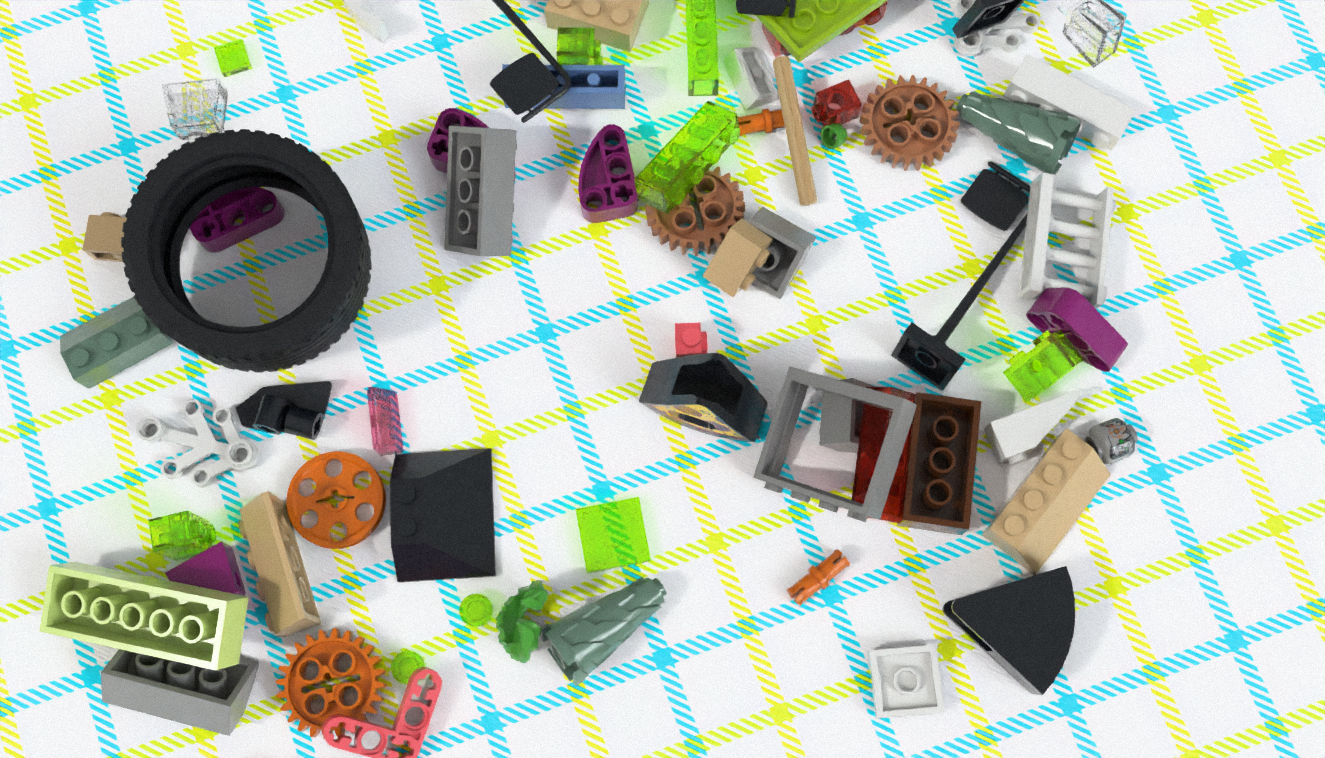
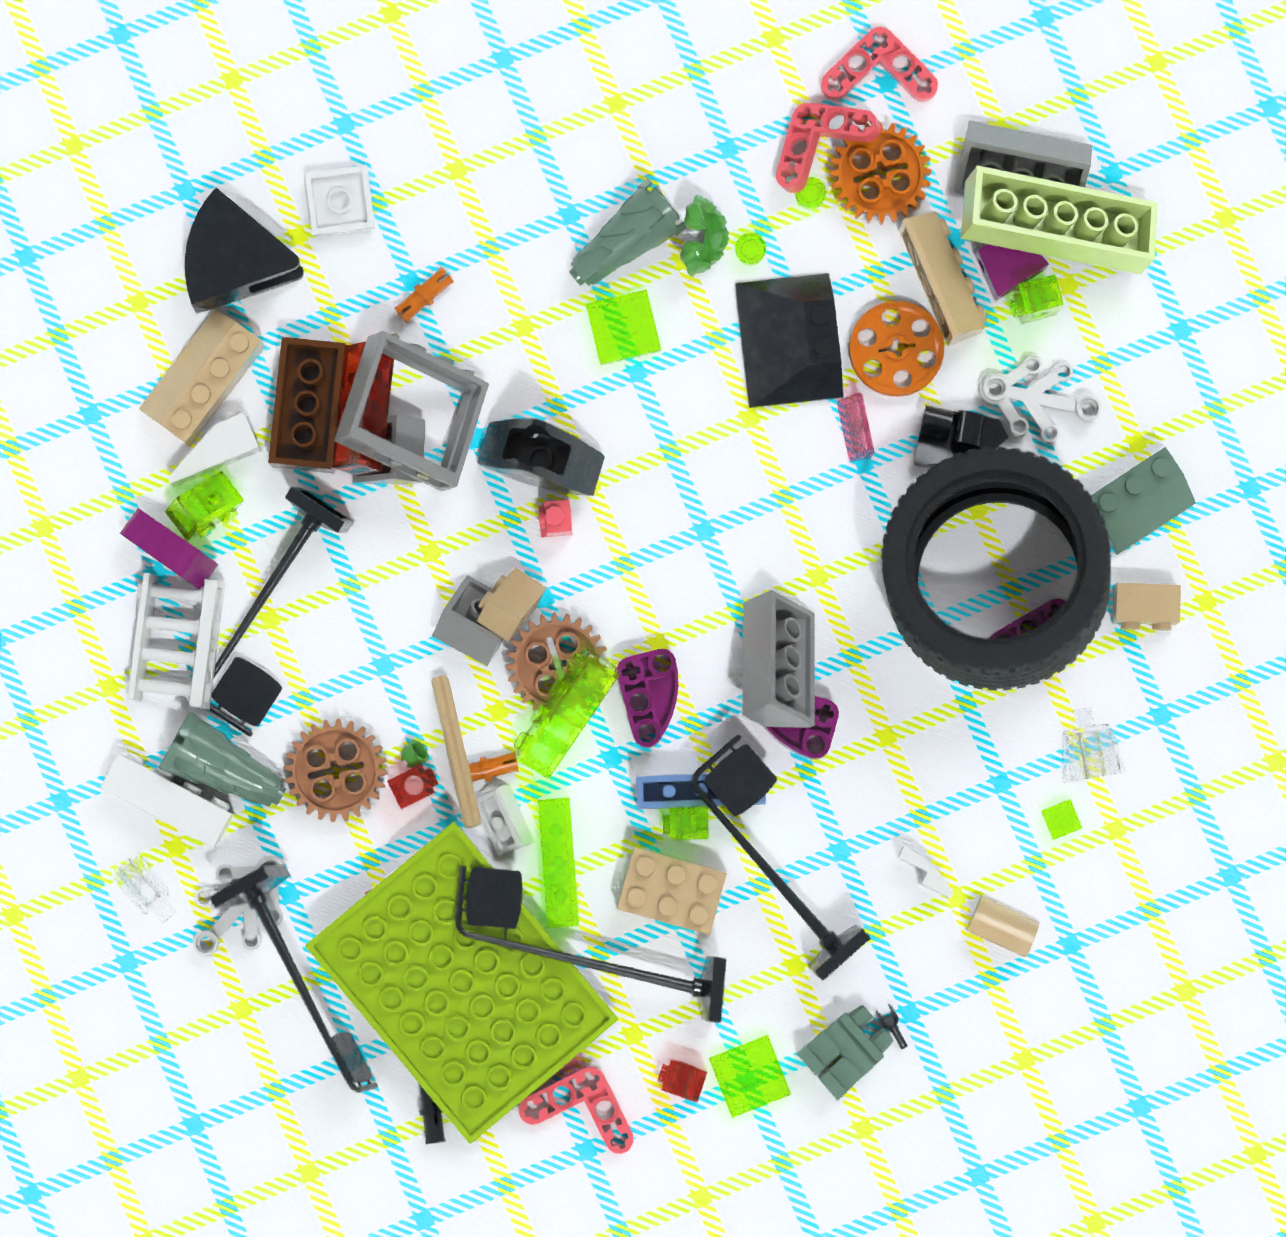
camera: 175 degrees right, 10 degrees up
light grey head [1085,418,1138,465] -> none

